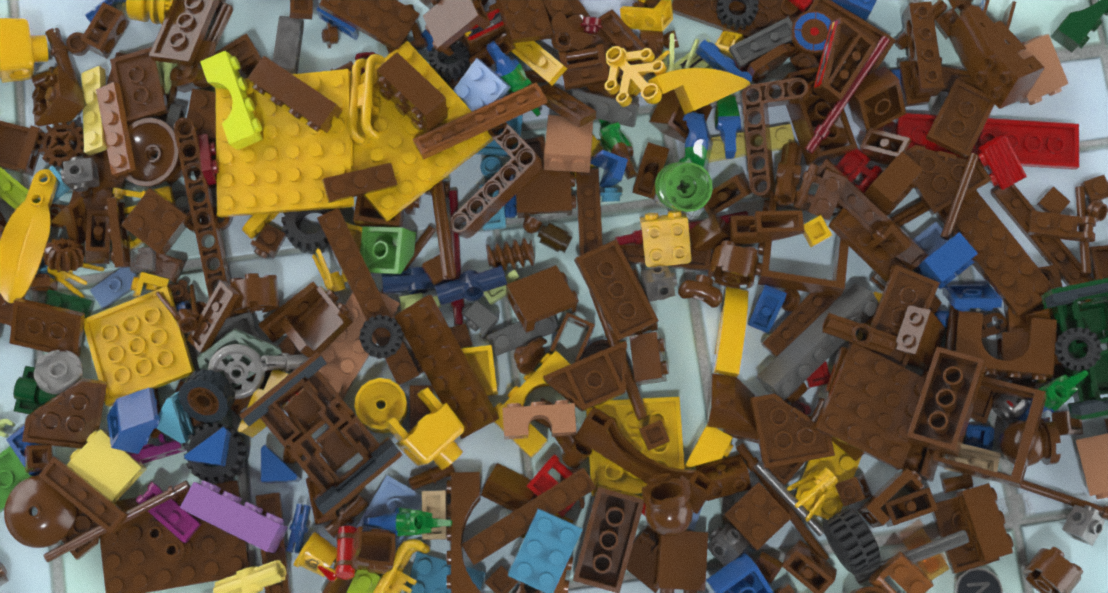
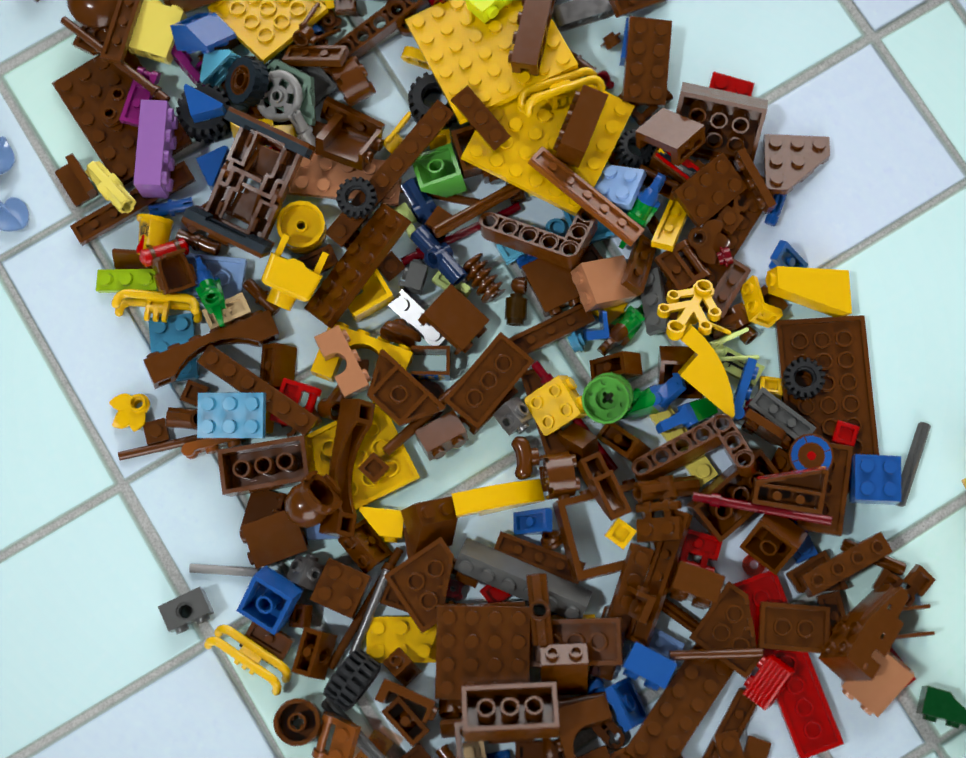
camera: 70 degrees right, 0 degrees up
reddish brown bracket [250,223,286,259] -> none
yellow plant [787,468,838,521] -> none
reddish brown slope [860,128,911,165] -> none

